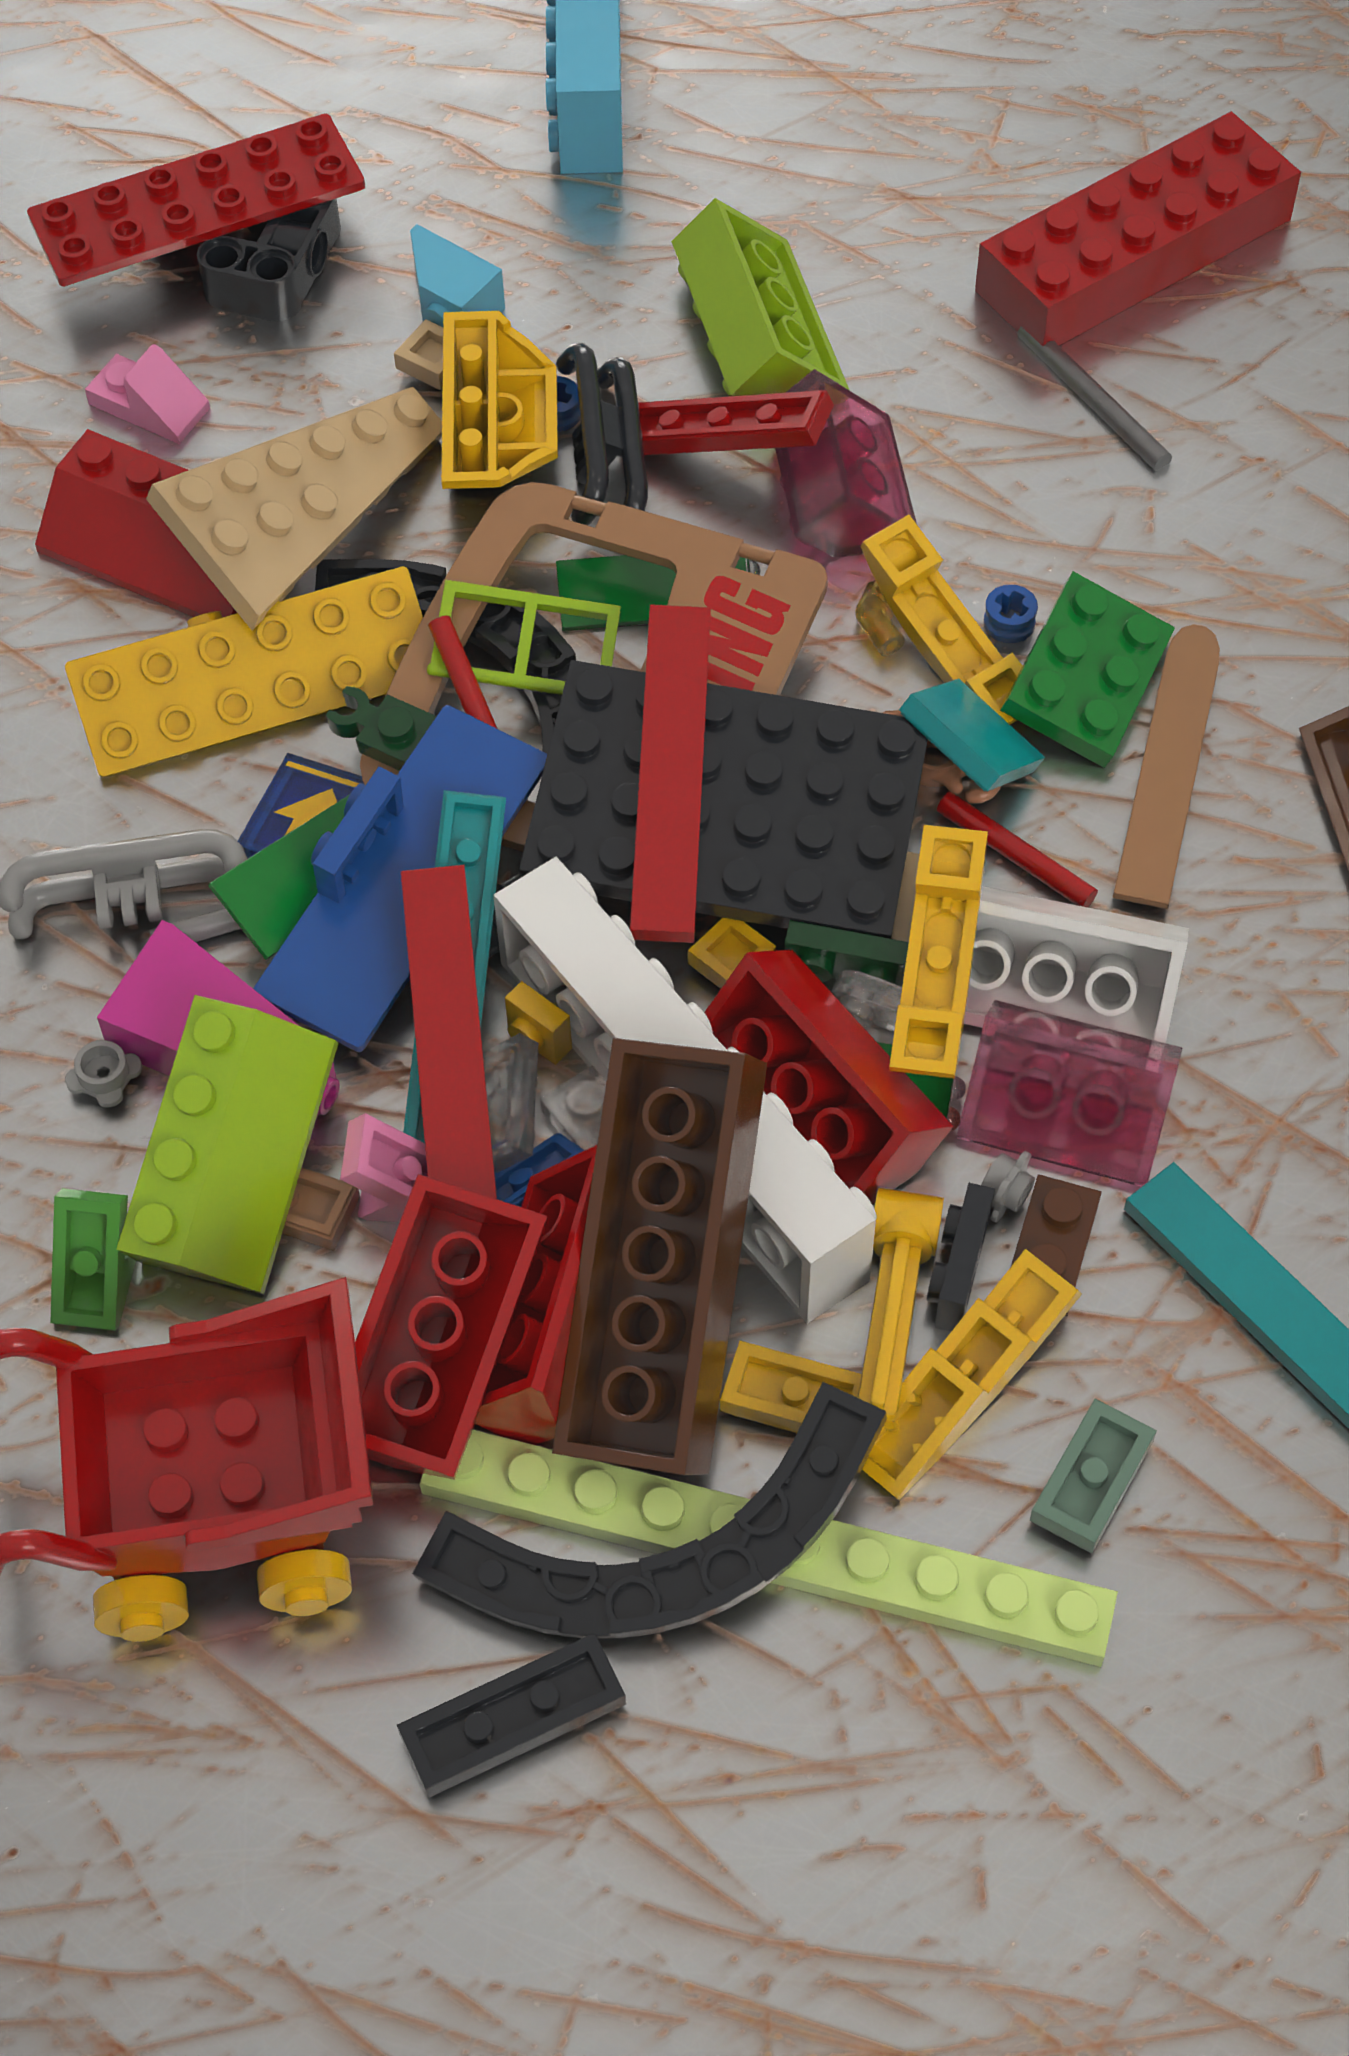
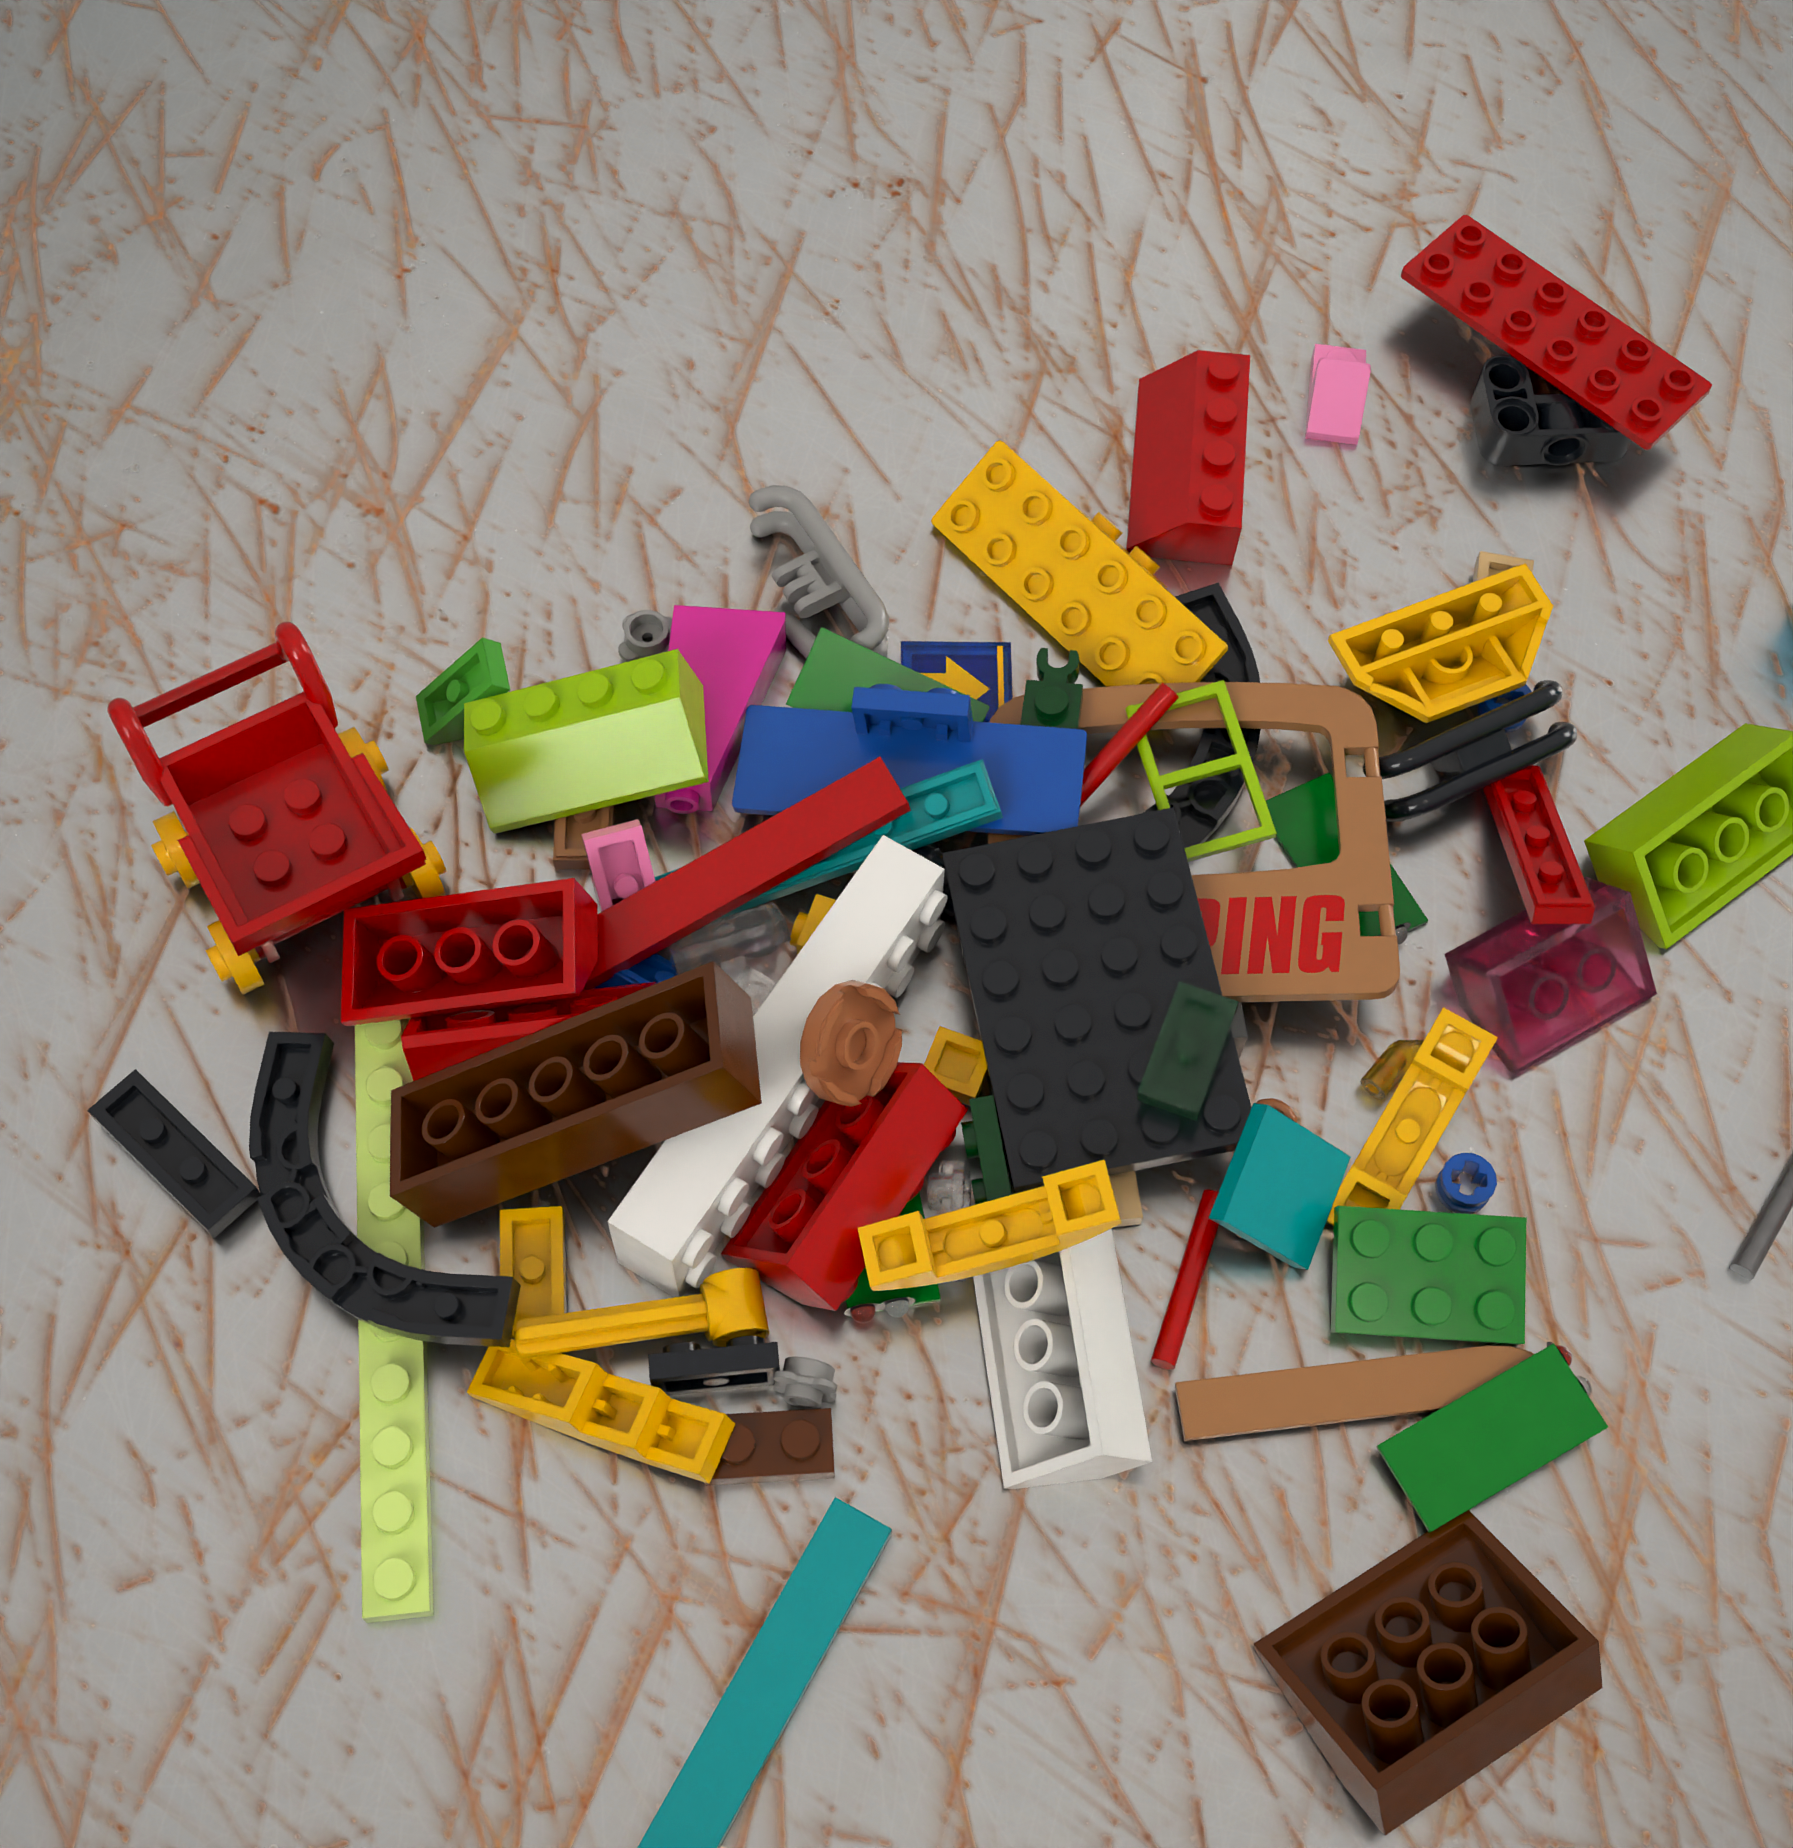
camera: 65 degrees right, 5 degrees up
tan wing [146,386,442,630] -> none
medium azure slope [410,224,505,327] -> none
red tile [630,605,711,943] -> none
clear pink slope [956,1000,1183,1187] -> none
sand green plate [1029,1399,1157,1554] -> none
none -> nougat tile [800,980,902,1107]
none -> clear green plate [1137,982,1239,1121]
none -> green piece [1376,1342,1608,1533]

